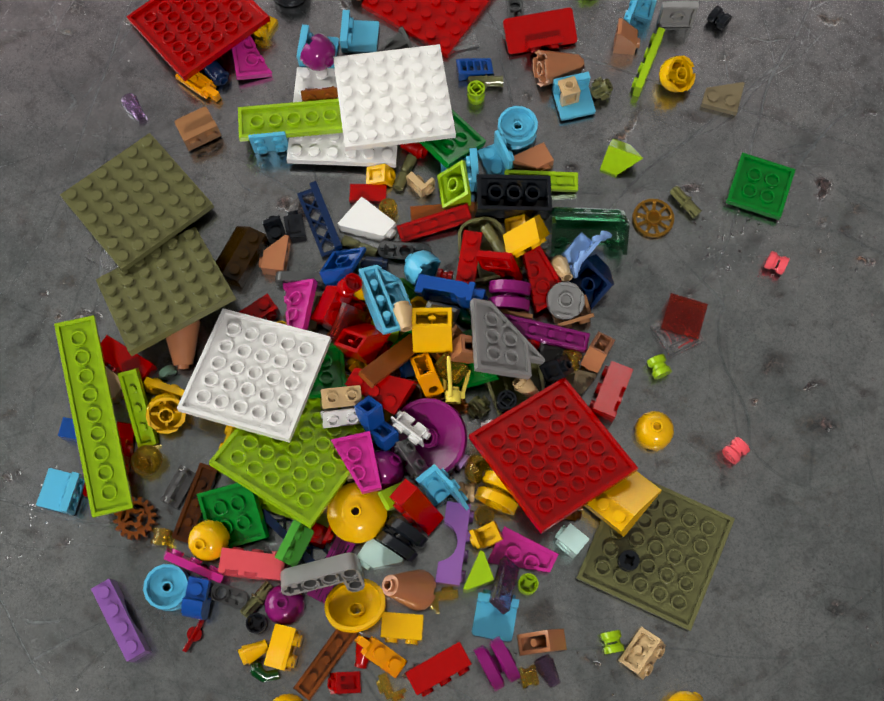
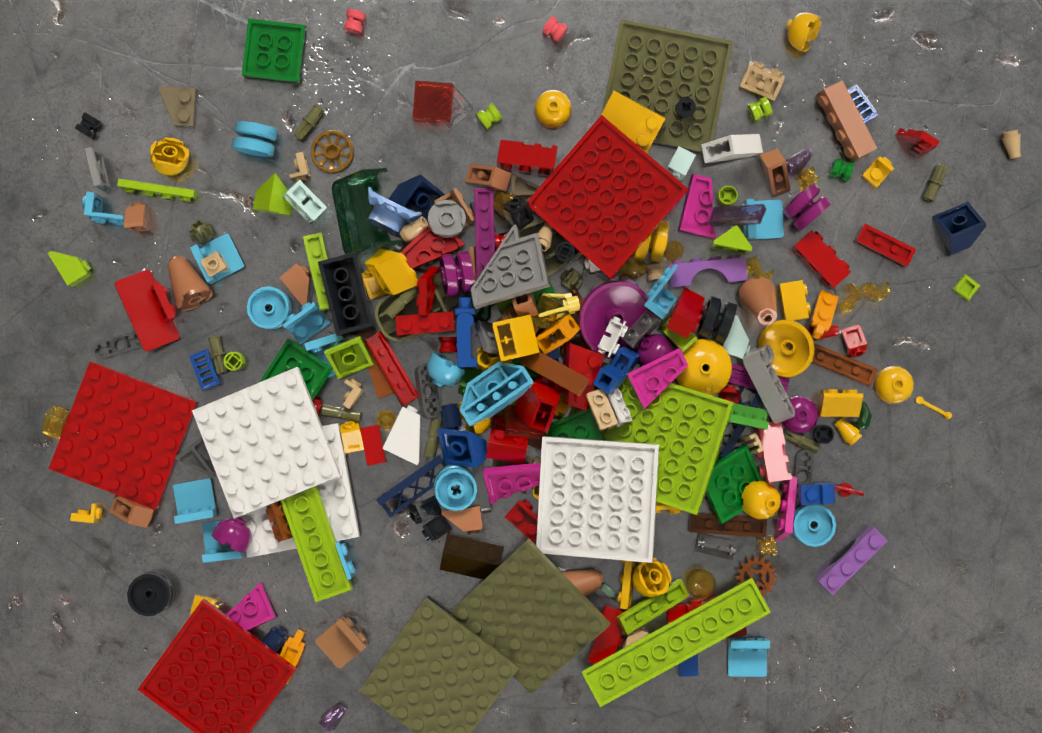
camera: 105 degrees left, 15 degrees up
red wheel [337,273,363,298] -> none
tan cone [393,301,413,332] -> none
yellow bracket [469,521,504,550] -> none
none -> medium azure wheel [231,121,278,157]
none -> light aqua brick [282,180,327,223]
none -> tan bracket [289,152,311,182]
none -> medium azure wheel [434,465,477,511]
none -> white slope [701,134,763,163]
none -> tan tile [737,433,764,455]

